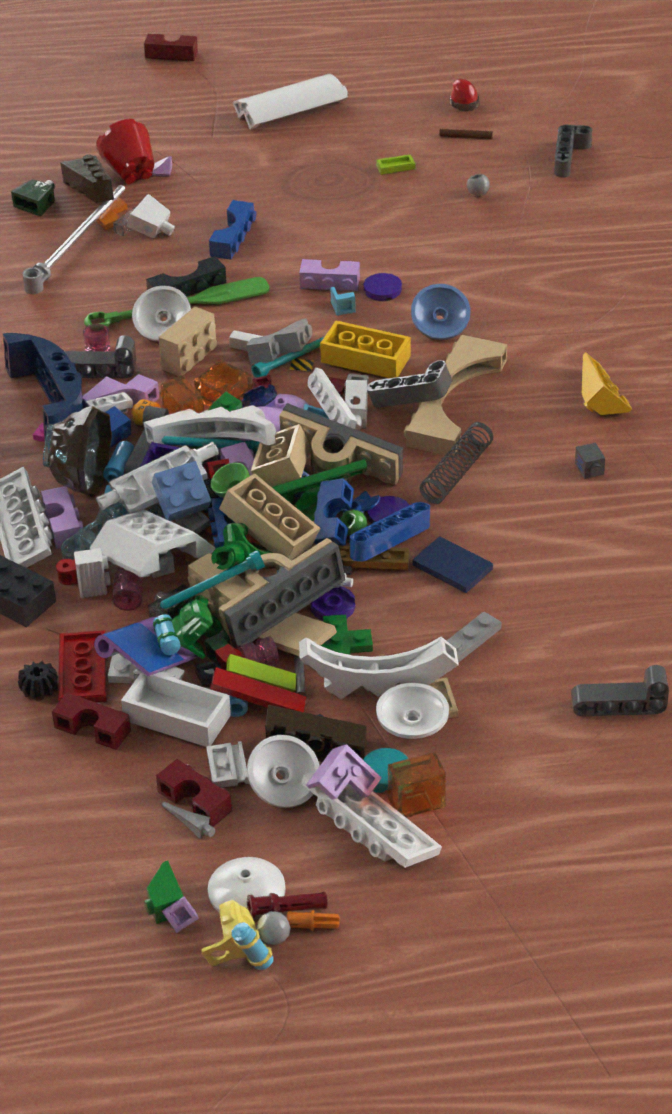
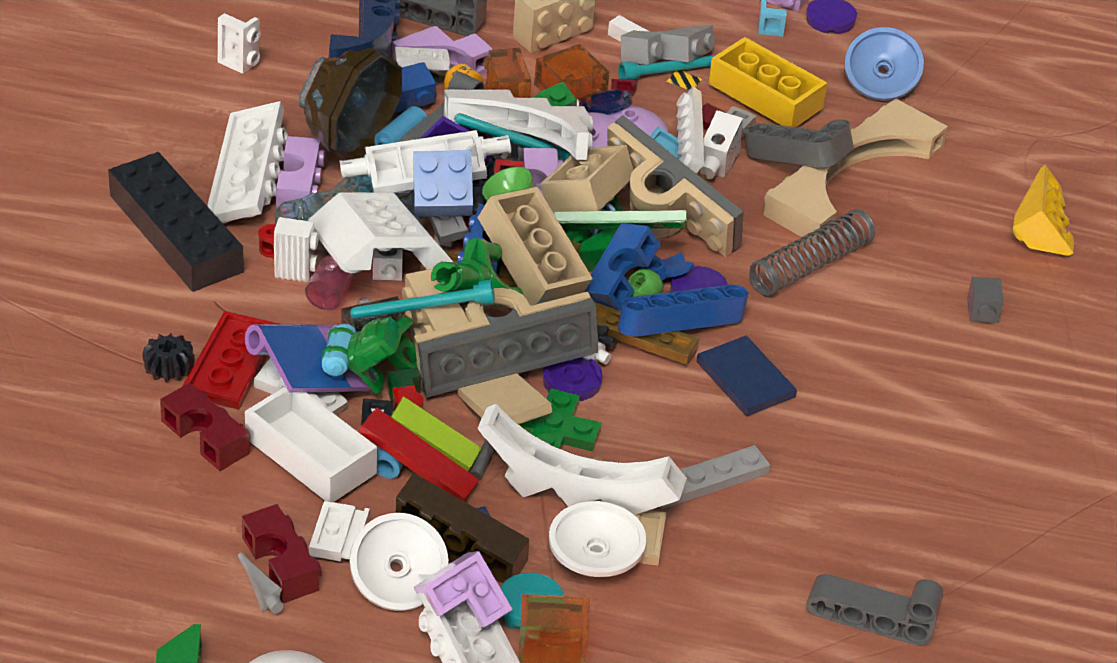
camera: 15 degrees right, 0 degrees up
clear pink wheel [238,636,279,667] -> none

